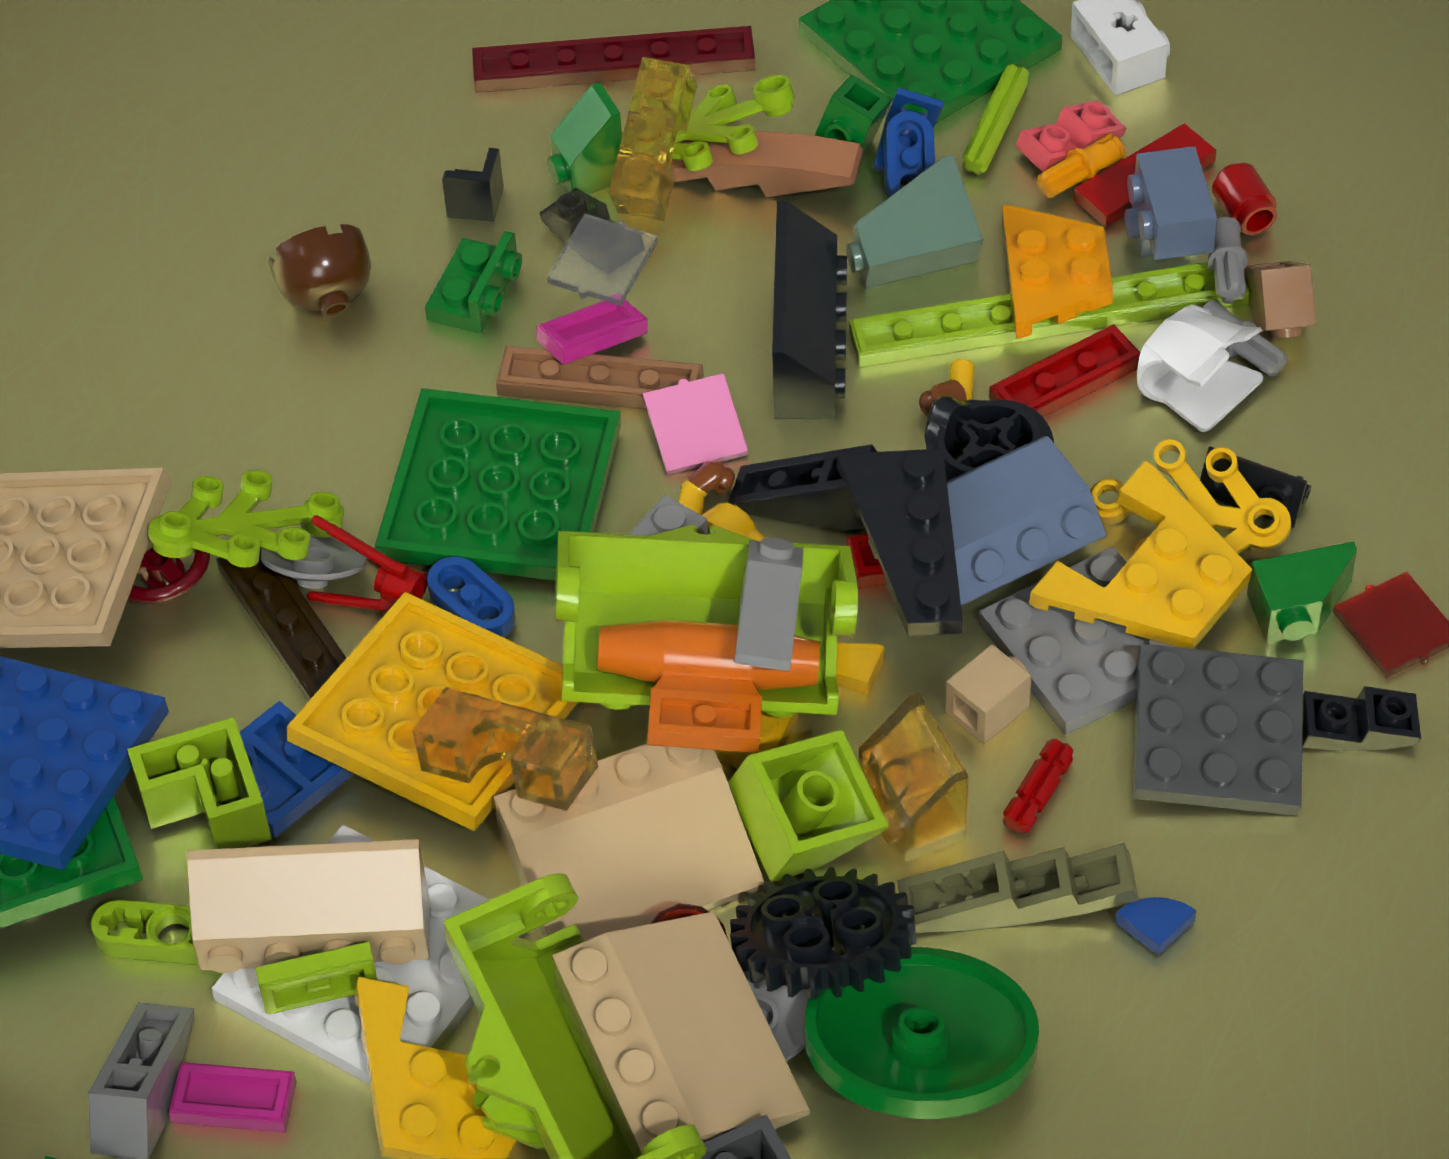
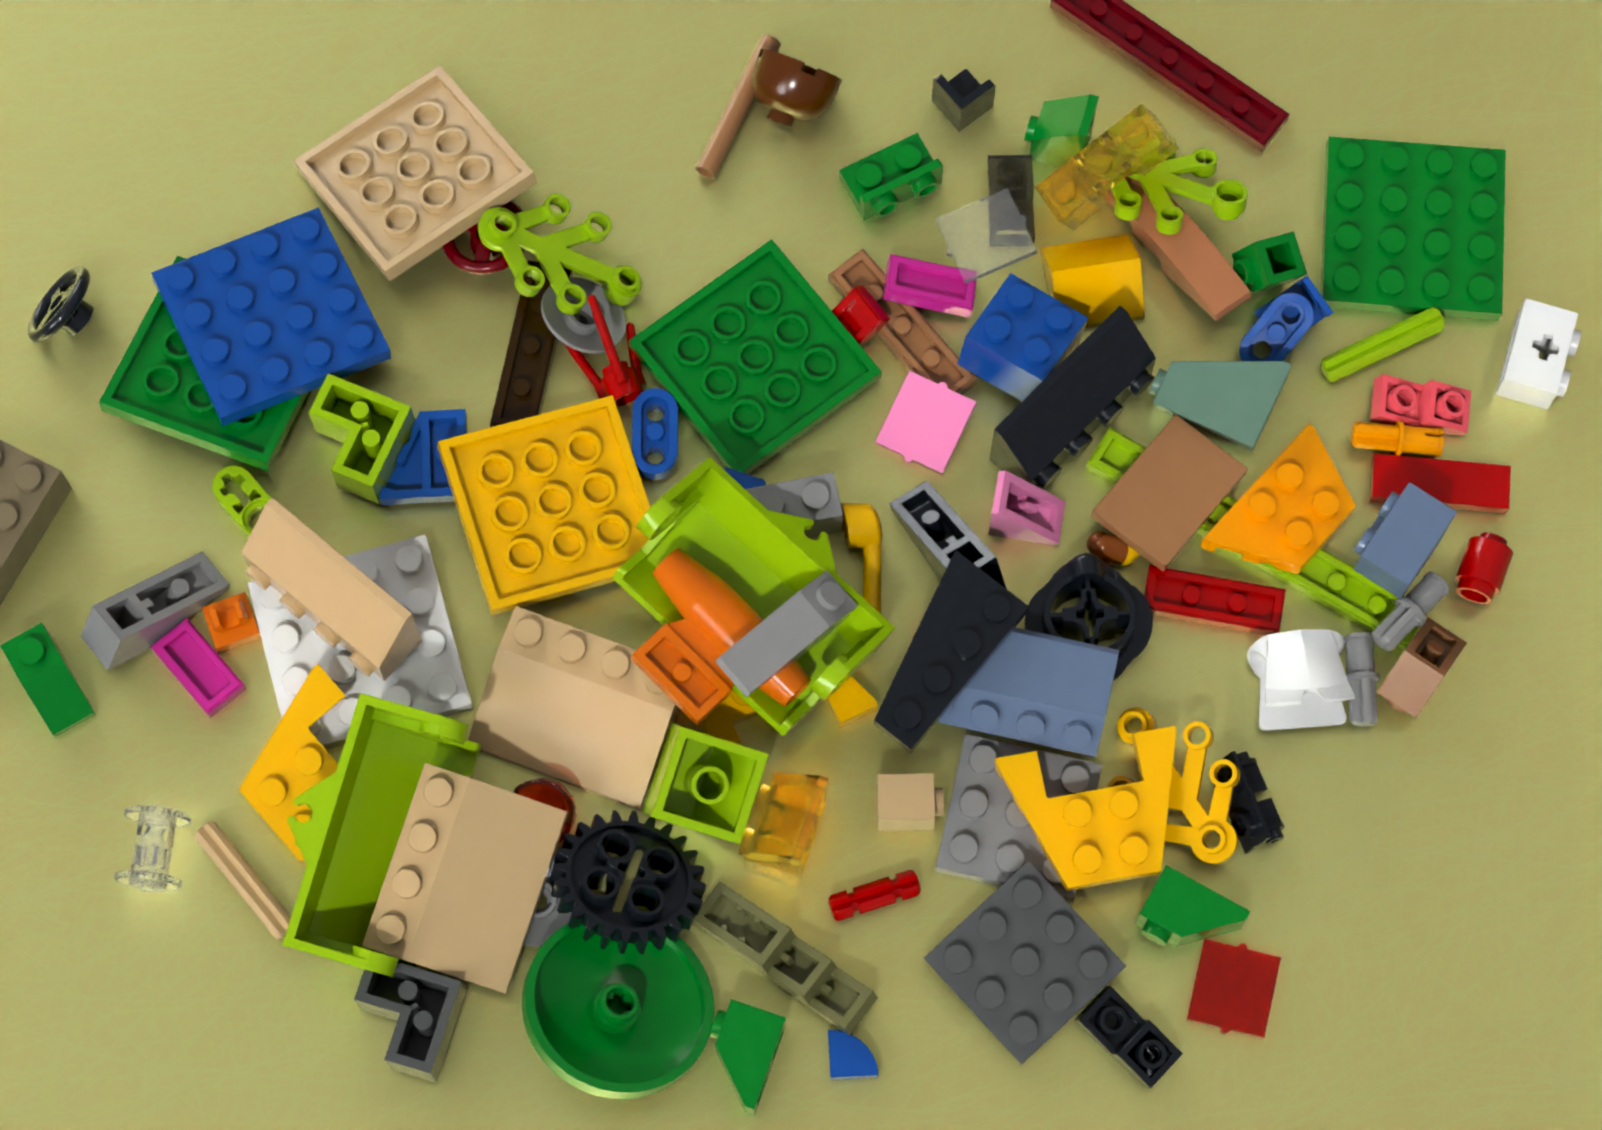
camera: 40 degrees right, 20 degrees up
lime tile [255,941,377,1015] -> none
clear yellow arch [412,687,598,811] -> none
dark orange arm [678,460,735,515] -> none
none -> orange tile [201,592,261,654]
none -> medium nougat piece [695,35,781,179]
none -> green slope [710,999,786,1116]
none -> red tile [832,285,890,347]
none -> blue brick [958,273,1088,402]
none -> bright pink slope [988,470,1065,545]
none -> yellow slope [1040,234,1145,328]
none -> medium nougat tile [1091,414,1248,572]

